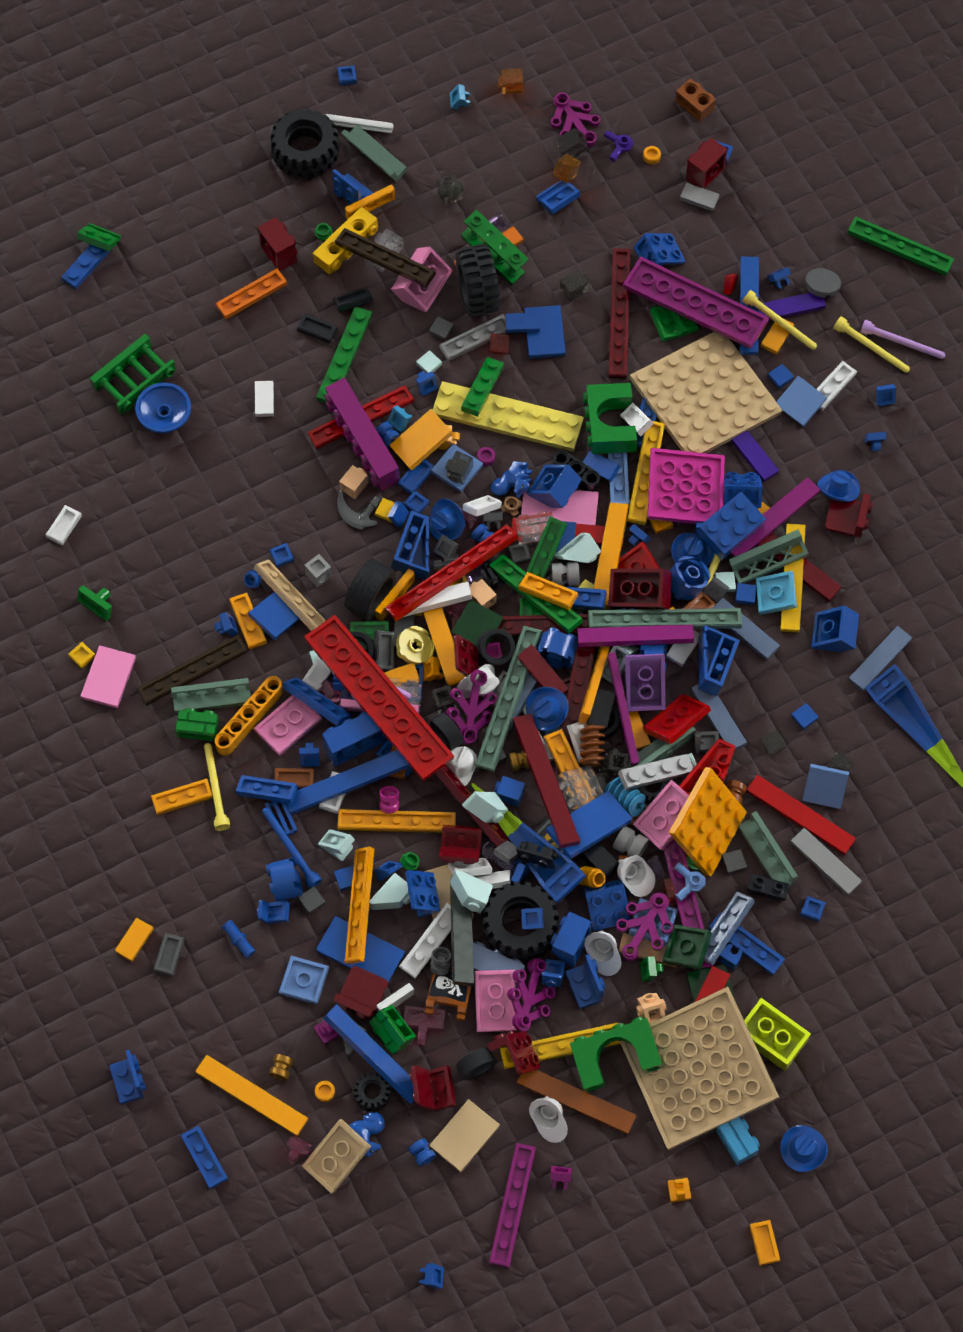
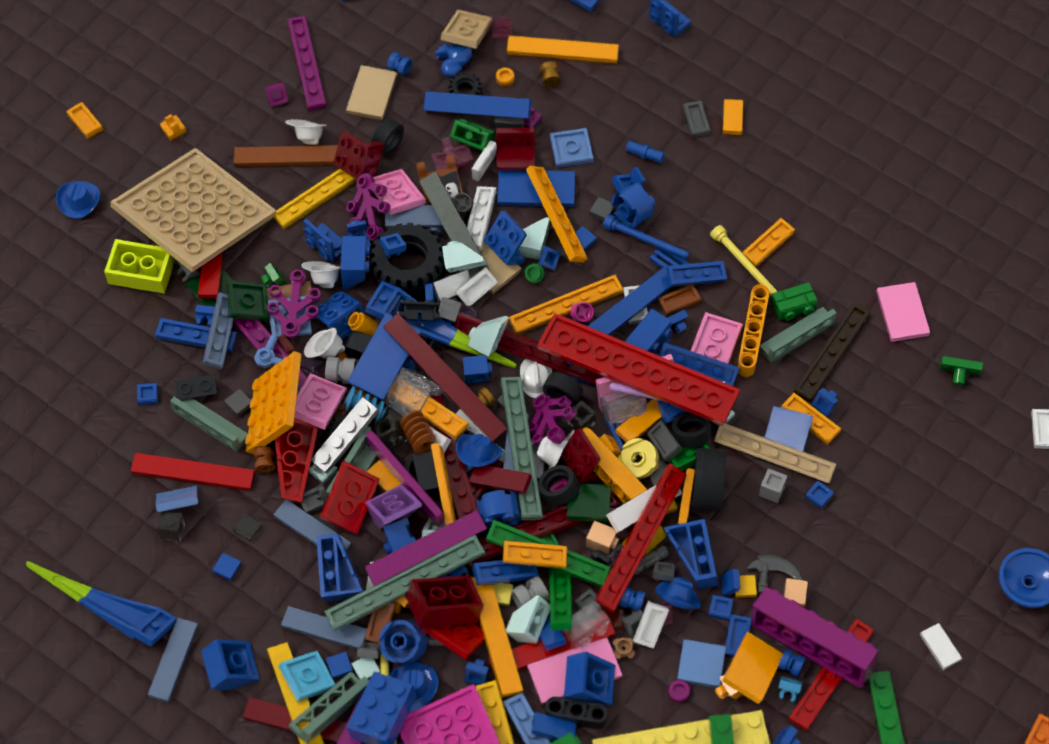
camera: 155 degrees right, 5 degrees down
yellow tile [68,642,95,669] -> none
blue plate [243,570,261,588] -> none
light aqua slope [318,829,355,861] -> none
dark red bracket [410,1065,456,1112] -> none
dark red bracket [439,825,482,865] -> none
clear smoke brick [445,451,473,484] -> none
blue animal [490,461,532,498] -> none
green arch [570,1017,664,1093] -> none
light nougat brick [636,993,667,1023] -> none
dark azure brick [716,1117,760,1165] -> none
light grey tile [790,828,862,896] -> none

